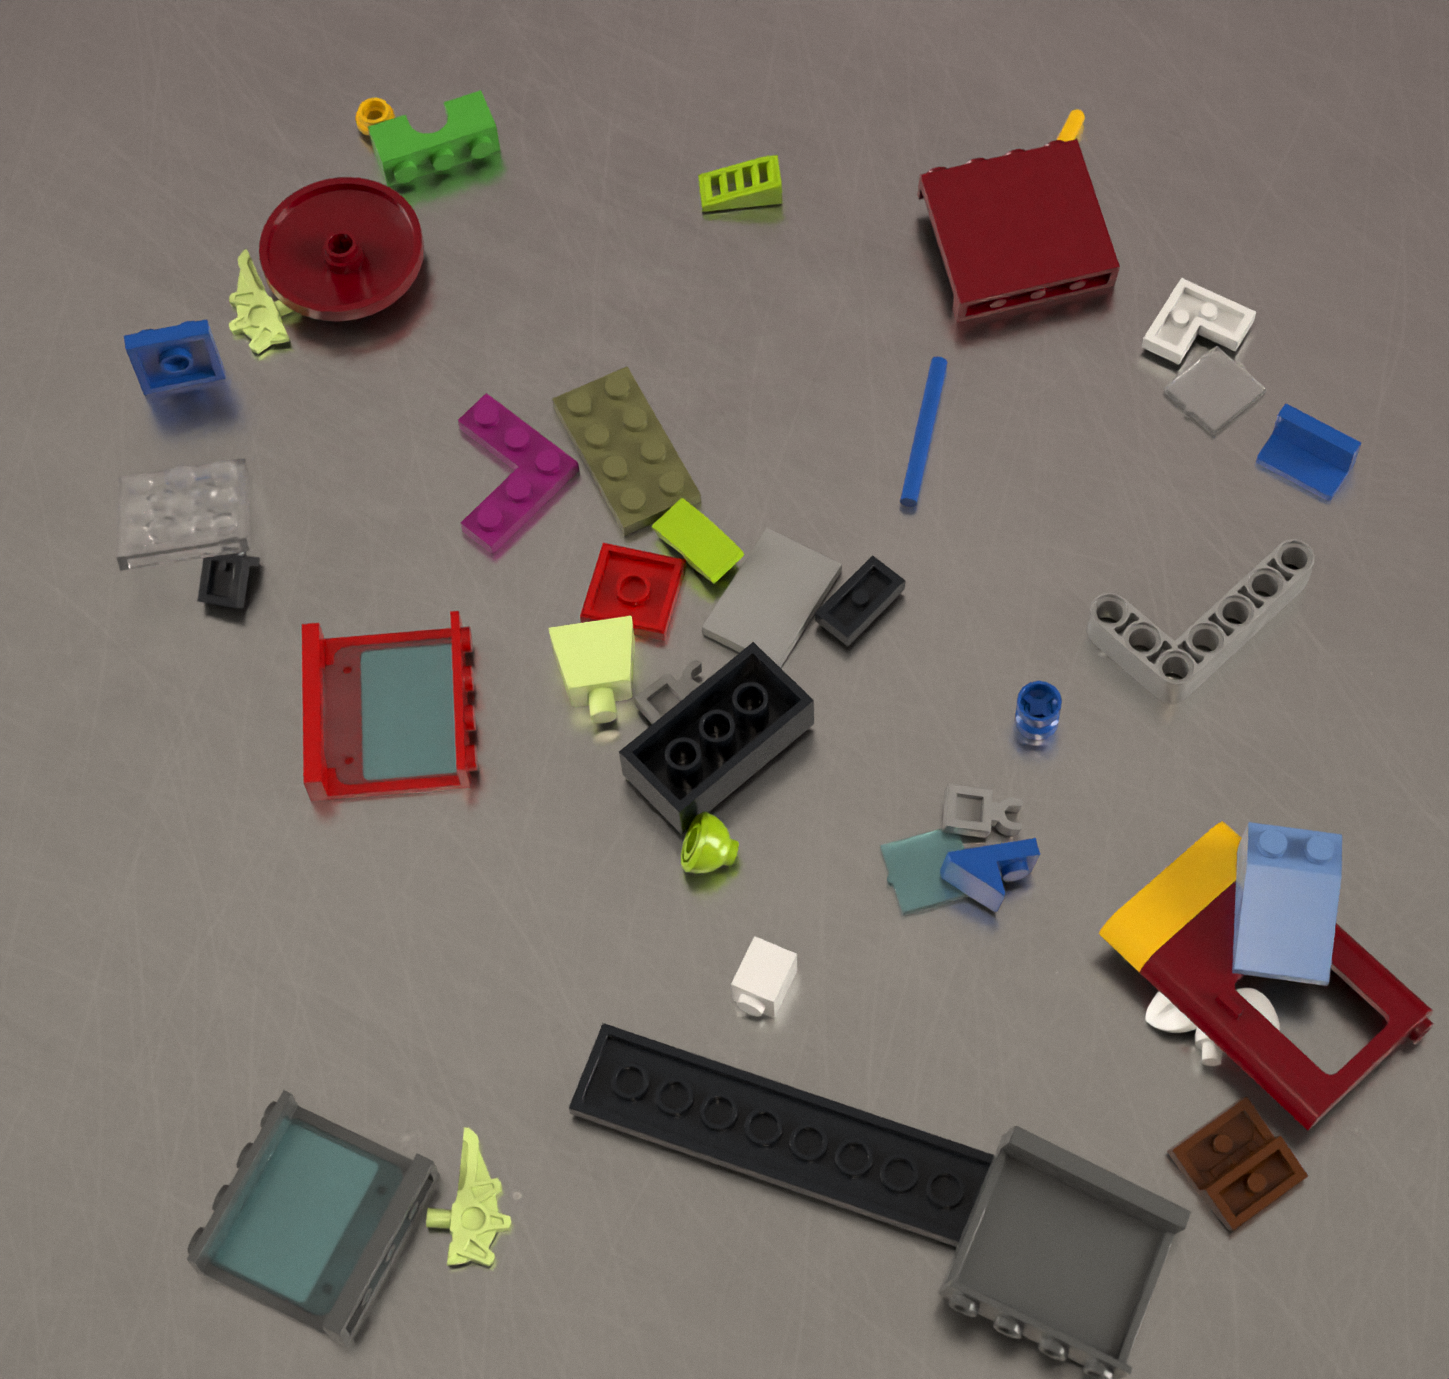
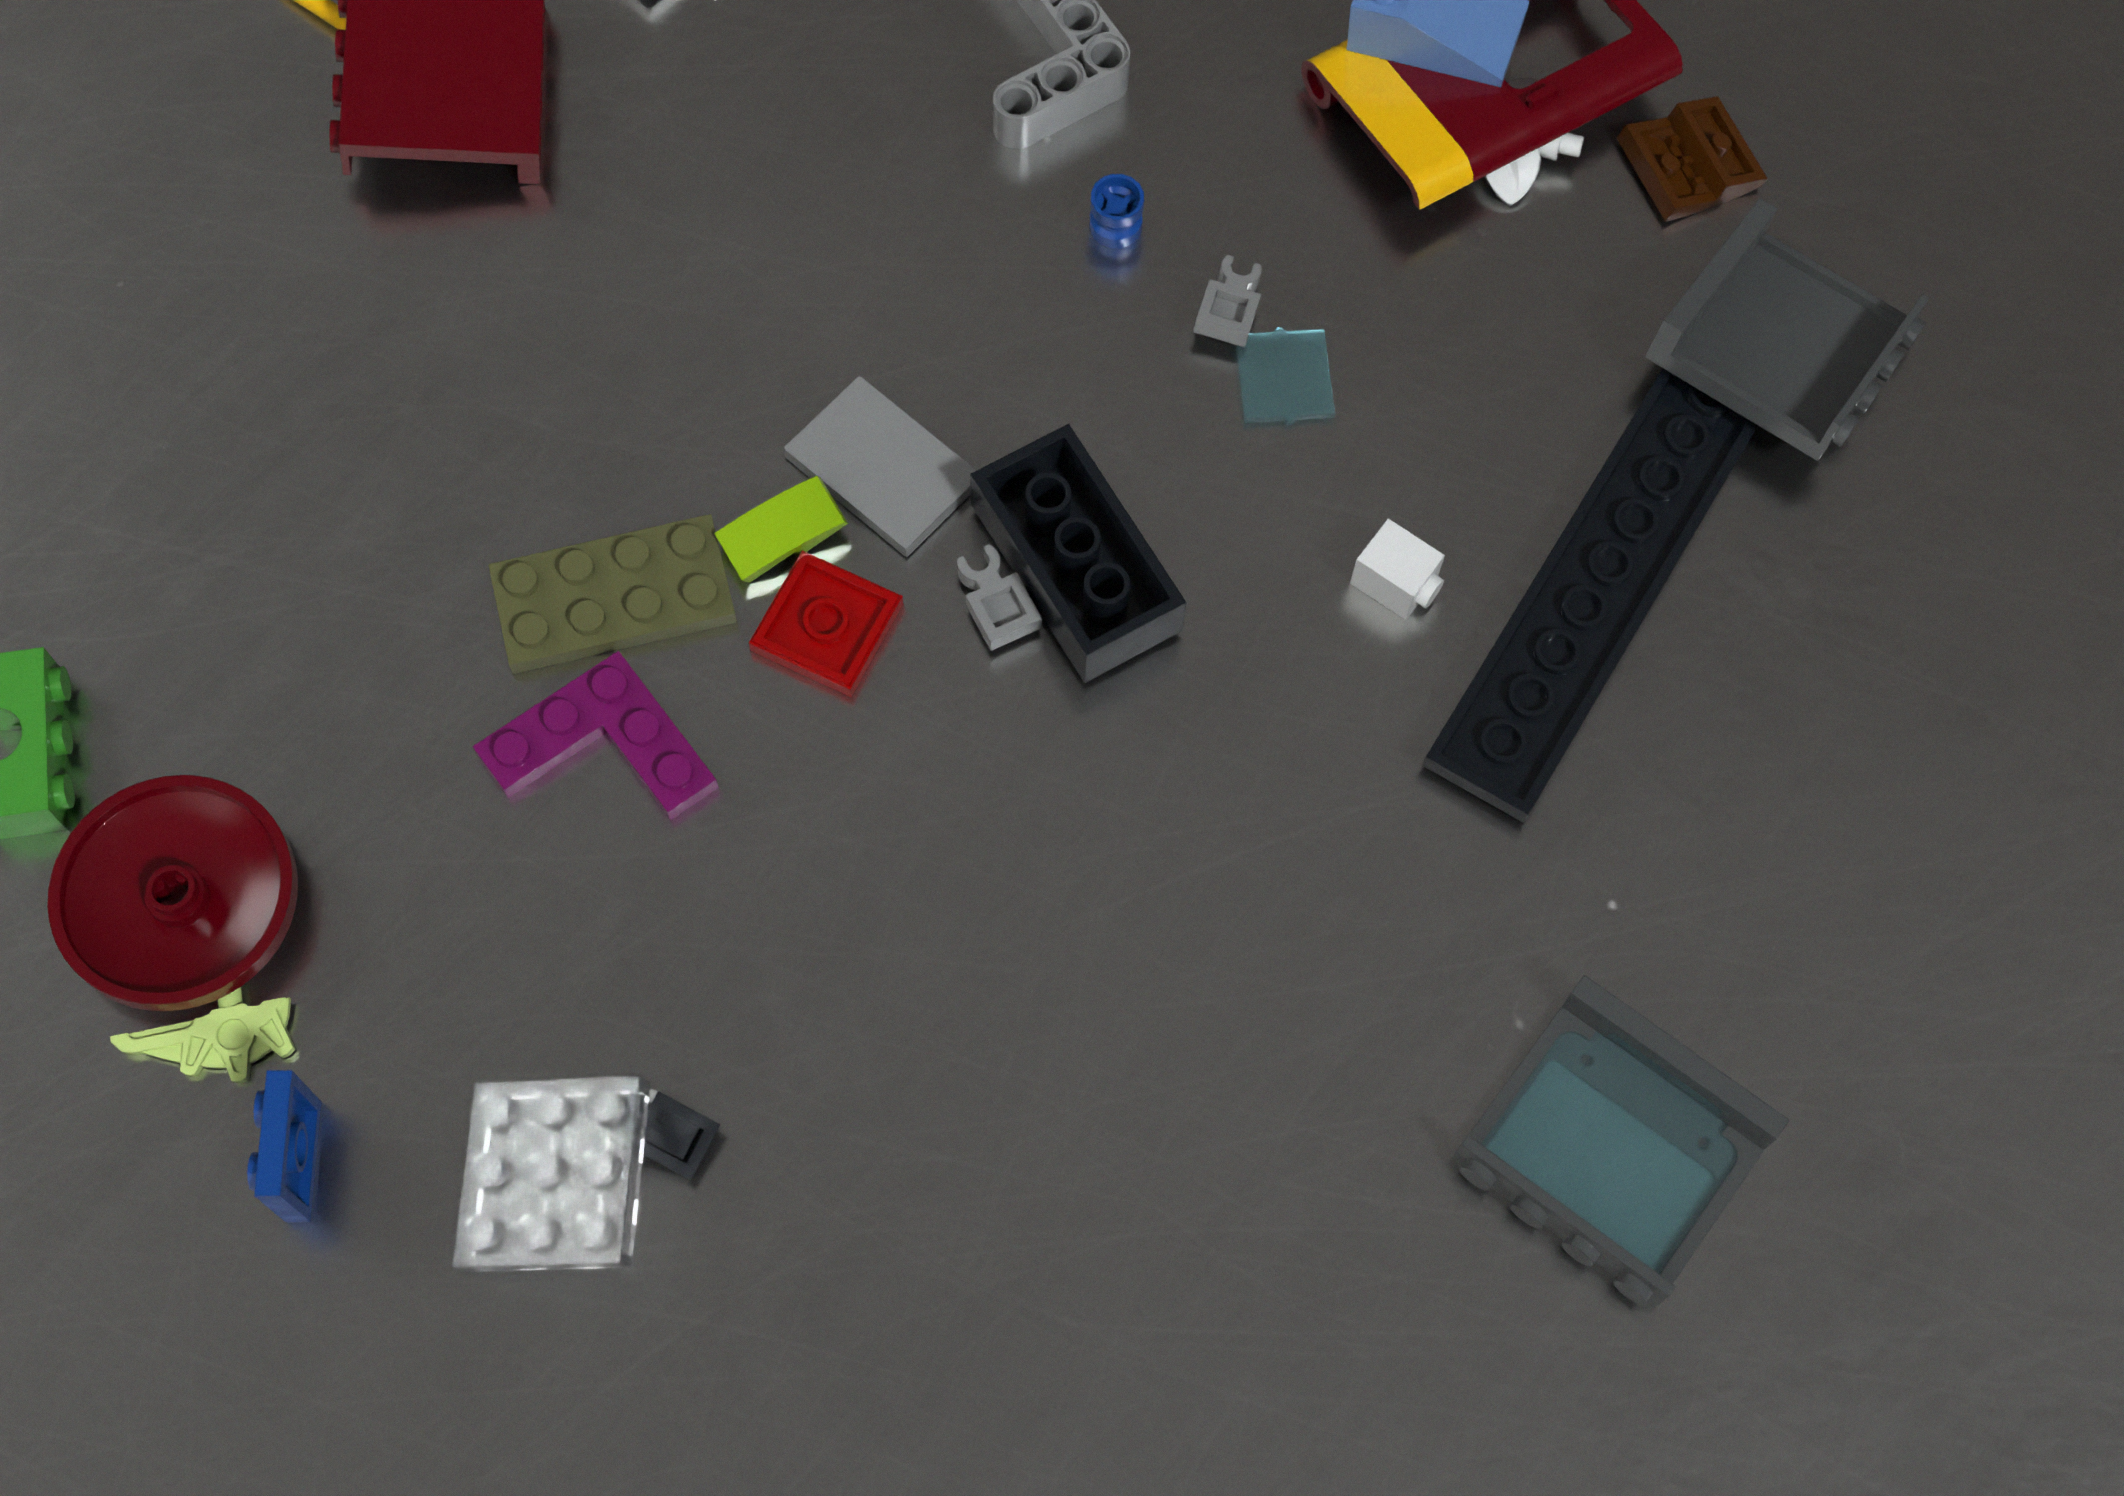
camera: 85 degrees left, 5 degrees up
clear light blue panel [302,611,478,802] -> none
yellowish green piece [426,1127,511,1267] -> none
yellowish green torso [549,616,635,723] -> none
lime brick [681,811,739,874] -> none
lime slope [698,155,782,212] -> none
black plate [815,555,906,646] -> none
blue bar [900,357,948,507] -> none
blue slope [940,838,1040,912] -> none

